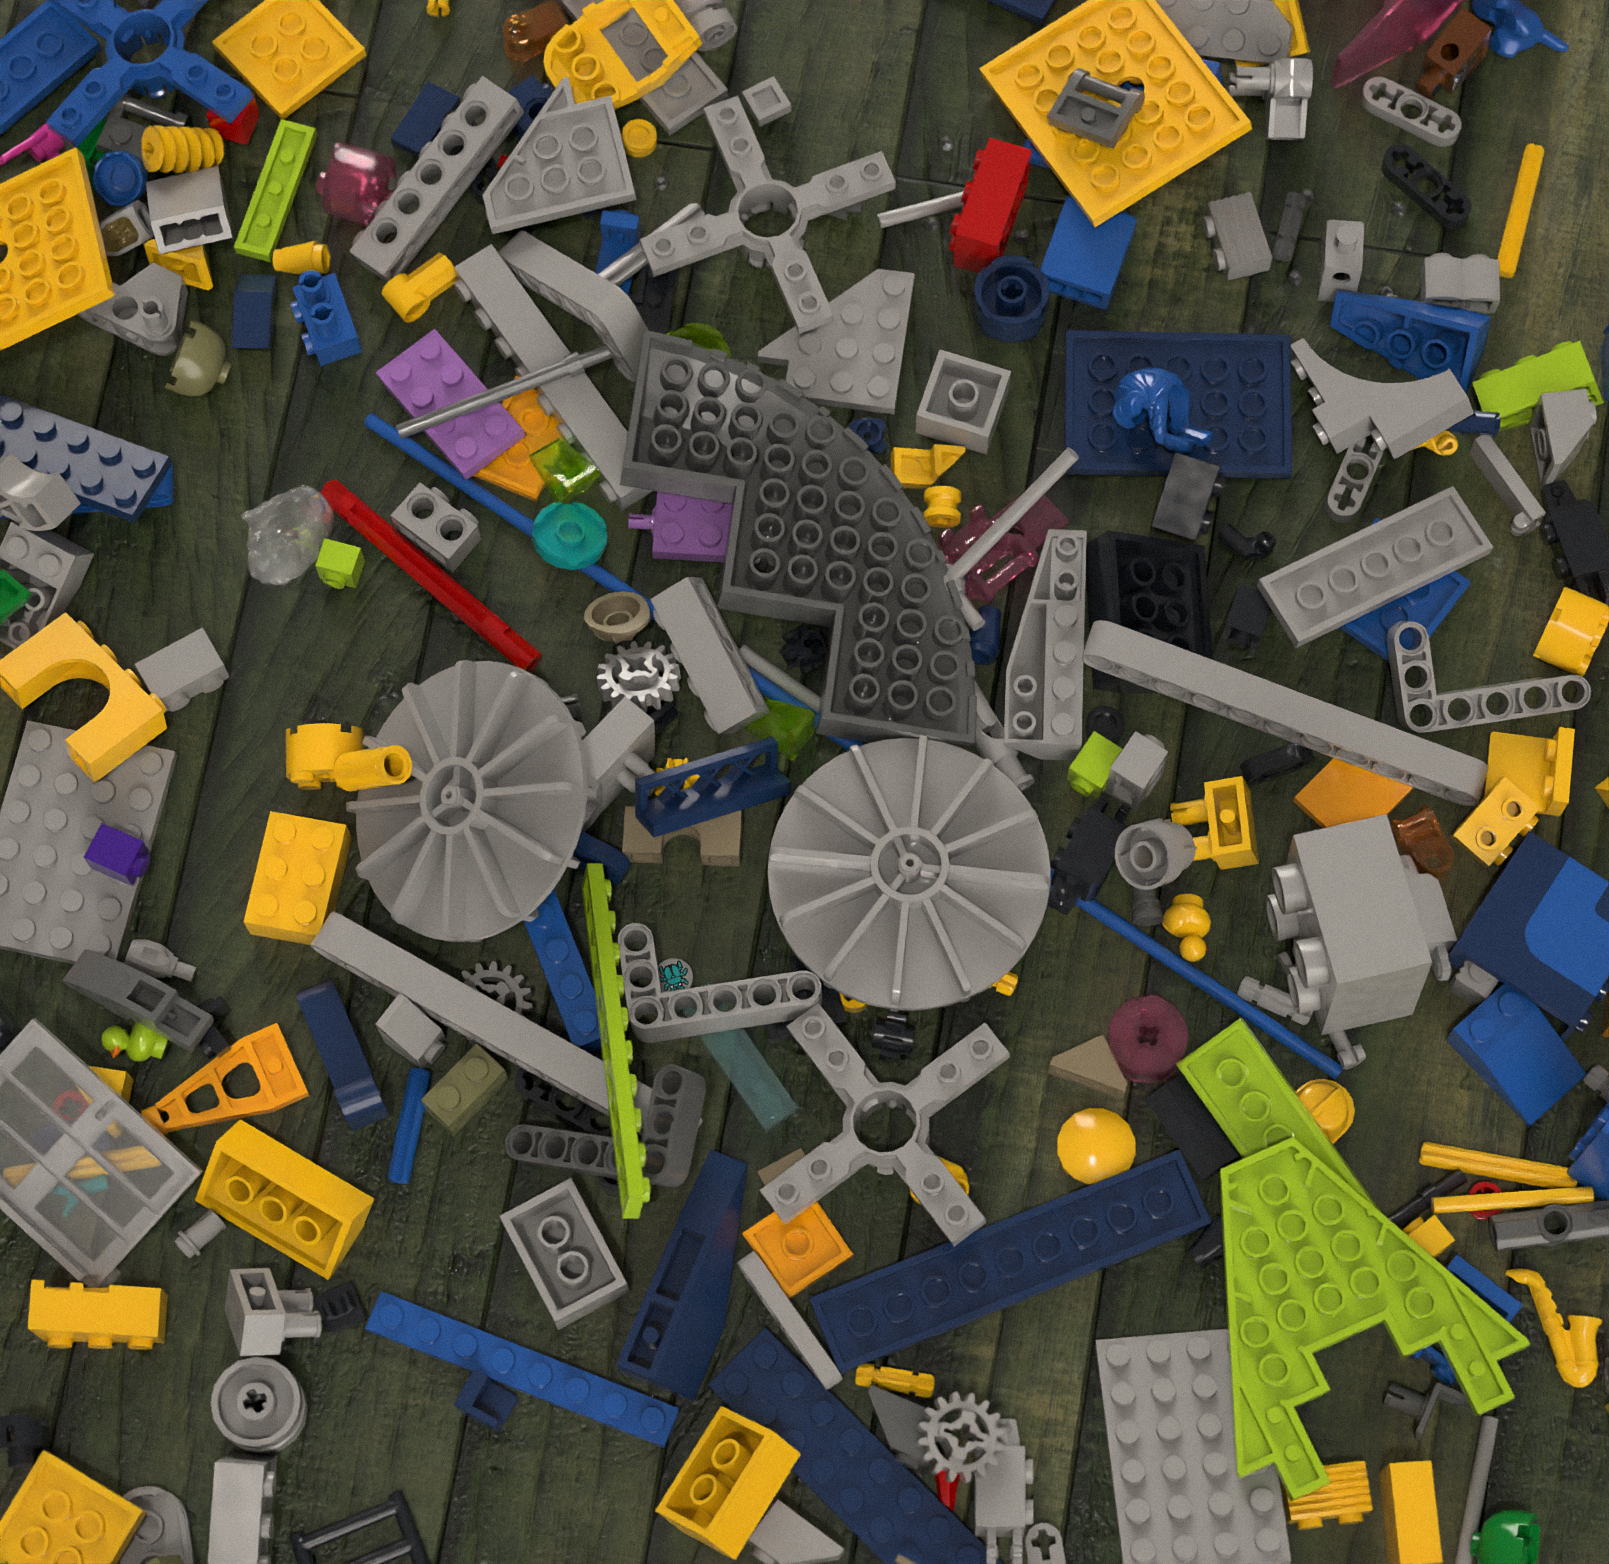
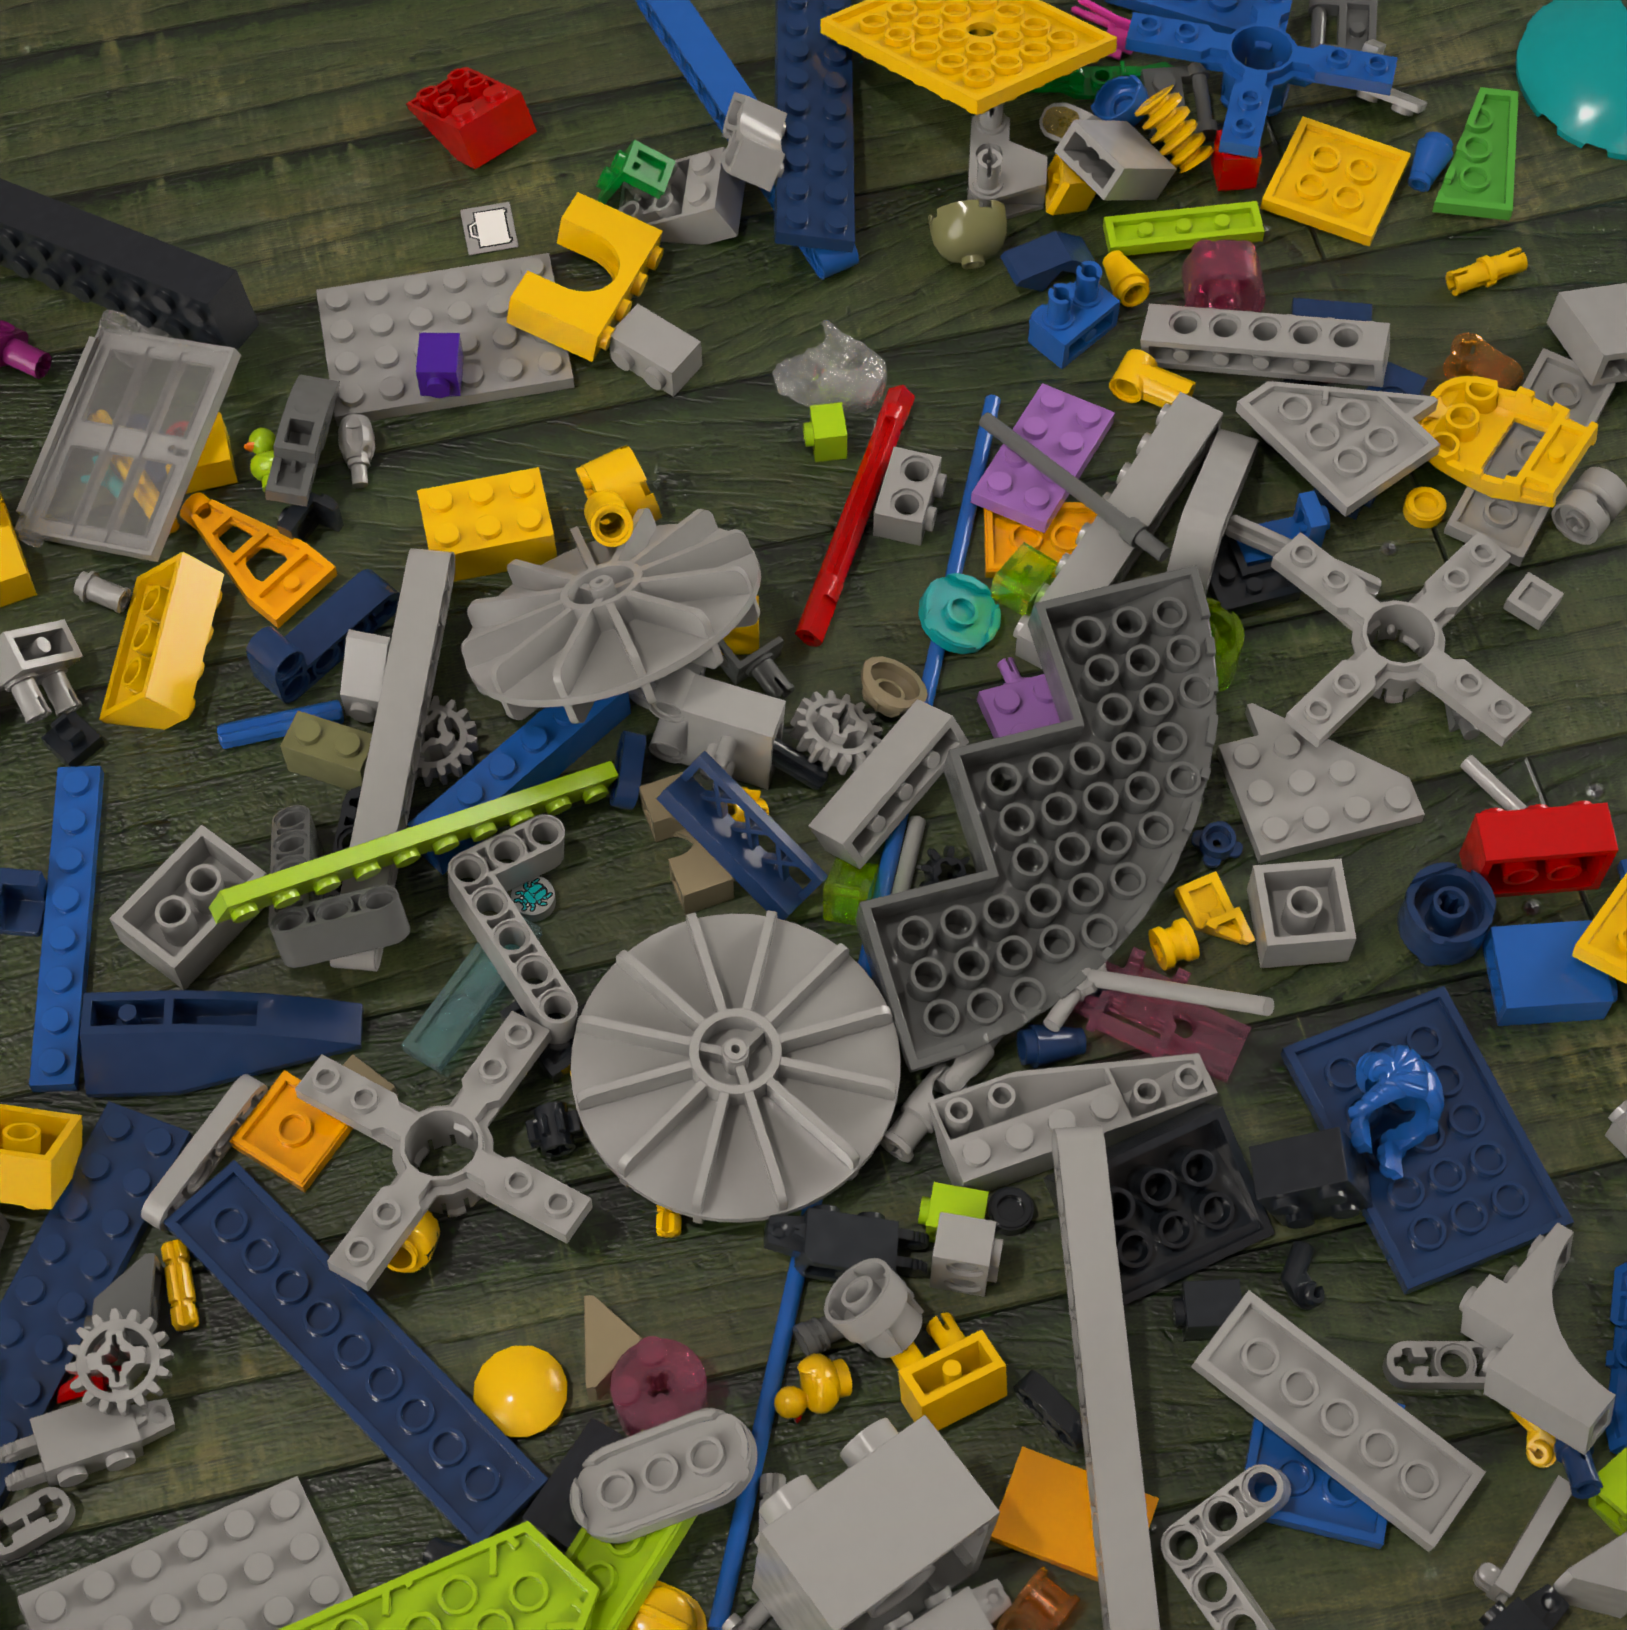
camera: 65 degrees right, 10 degrees down
none -> light grey tile [570,1408,757,1543]

